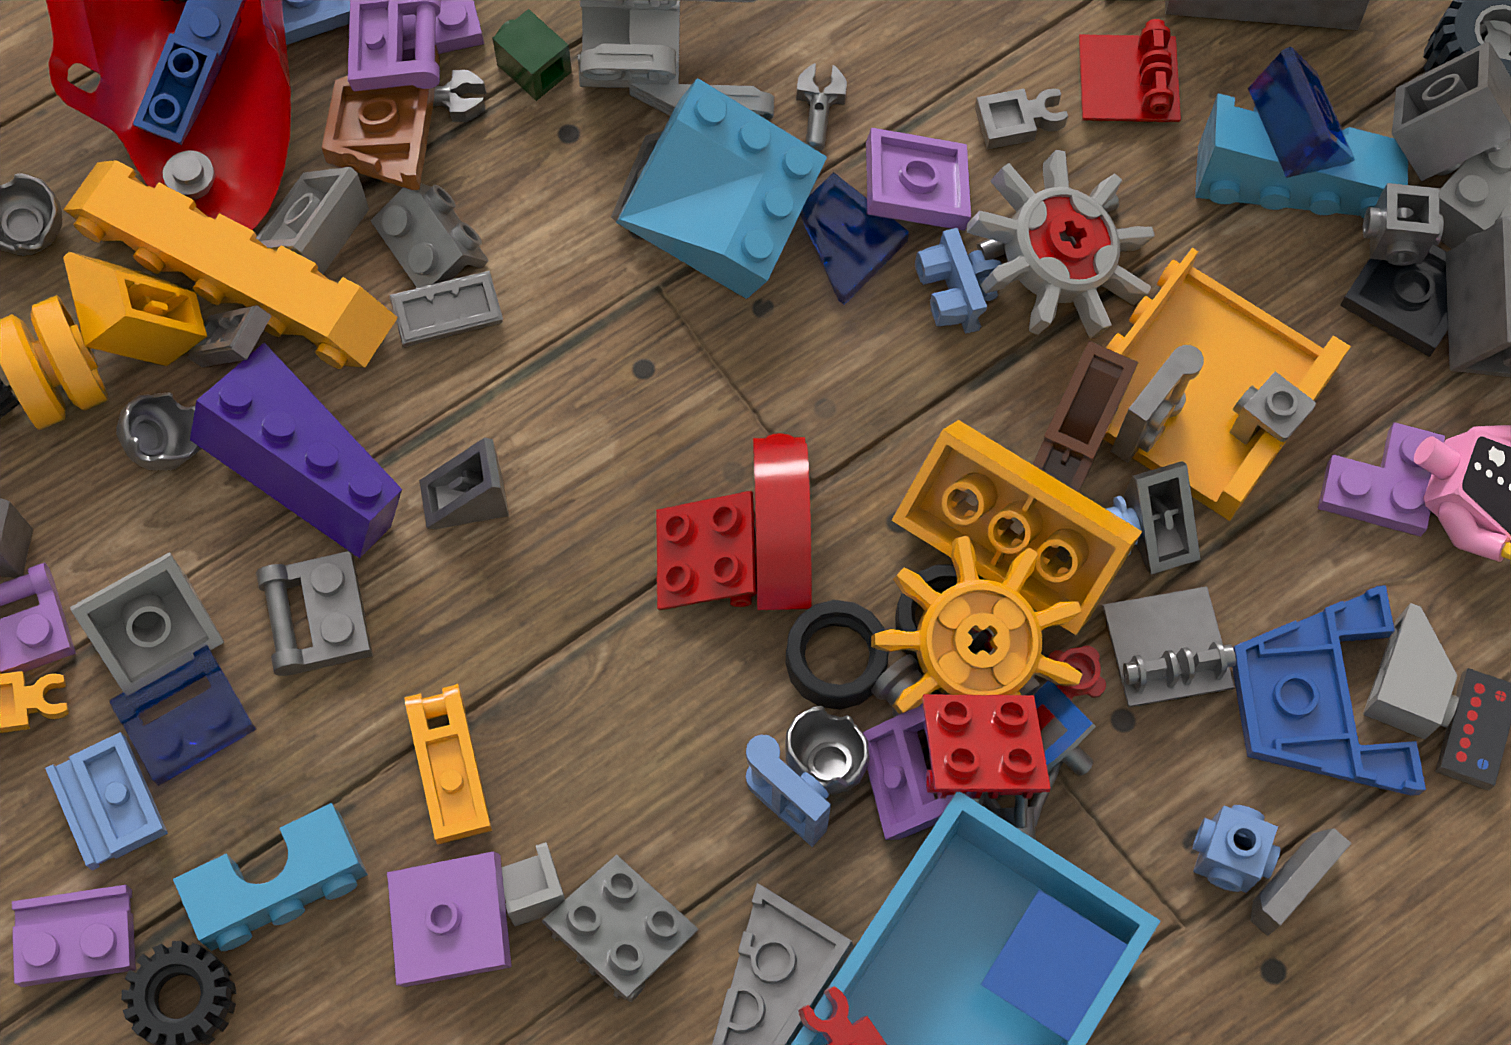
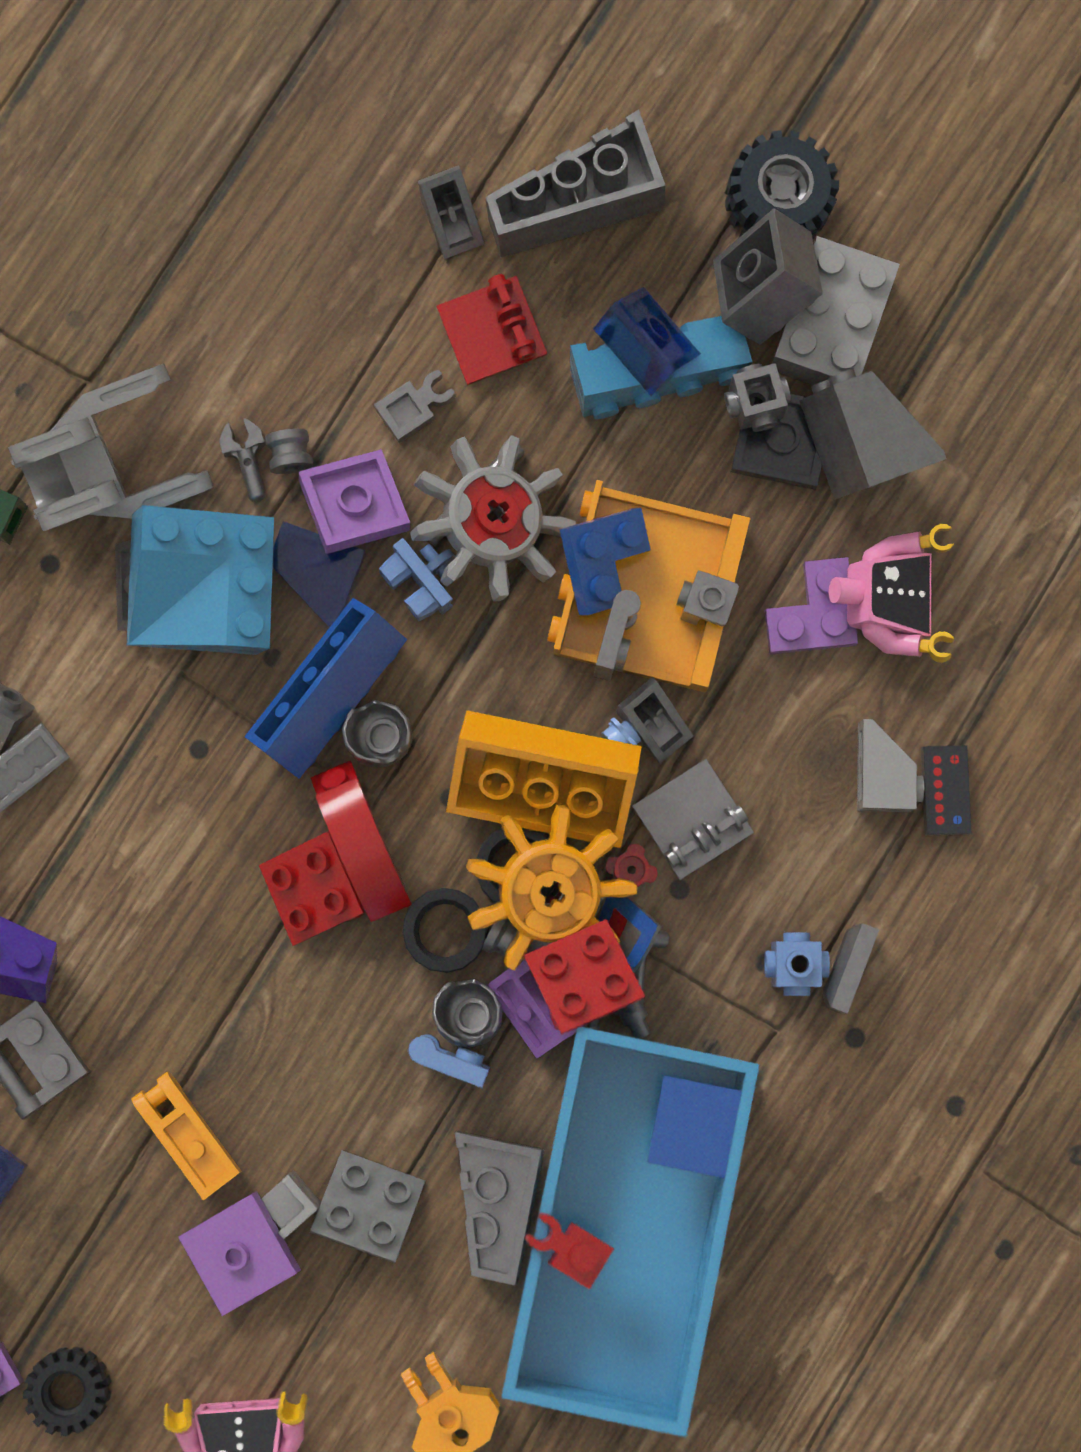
camera: 20 degrees left, 15 degrees up
dark azure arch [173,803,368,951] -> none
flat silver slope [419,438,509,529] -> none
reddish brown slope [1032,341,1138,493] -> none
blue wing [1232,585,1426,796] -> none
none -> blue brick [245,598,408,779]
none -> flat silver wheel [265,429,313,474]
none -> flat silver hair [342,700,413,768]
none -> blue plate [559,508,651,615]

